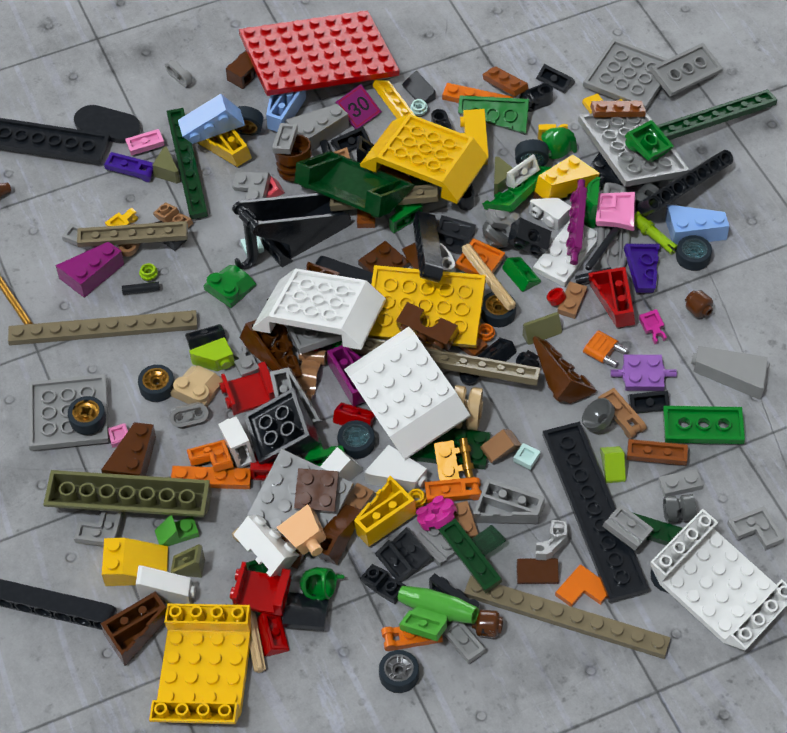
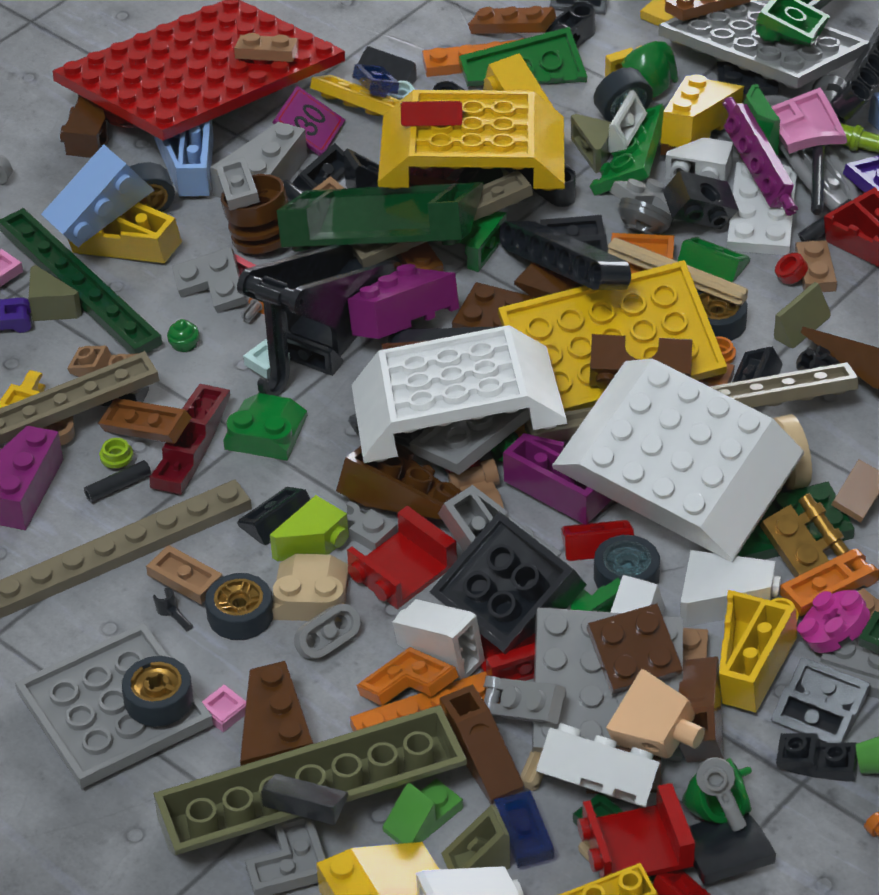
camera: 25 degrees left, 10 degrees down
none -> dark orange plate [98,398,192,444]
none -> medium nougat plate [146,545,223,605]
none -> dark red slope [149,384,230,495]
none -> black hand [153,588,193,631]
none -> green plate [167,319,200,352]
none -> medium nougat plate [234,33,298,62]
none -> black slope [261,774,348,825]
none -> magenta wedge [348,264,459,339]
none -> clear blue plate [353,64,399,97]
none -> red slope [400,101,463,126]
none -> reddish brown slope [439,684,524,804]
none -> light grey plate [483,676,566,725]
none -> clear blue plate [494,791,554,868]
none -> light grey plate [696,757,747,831]

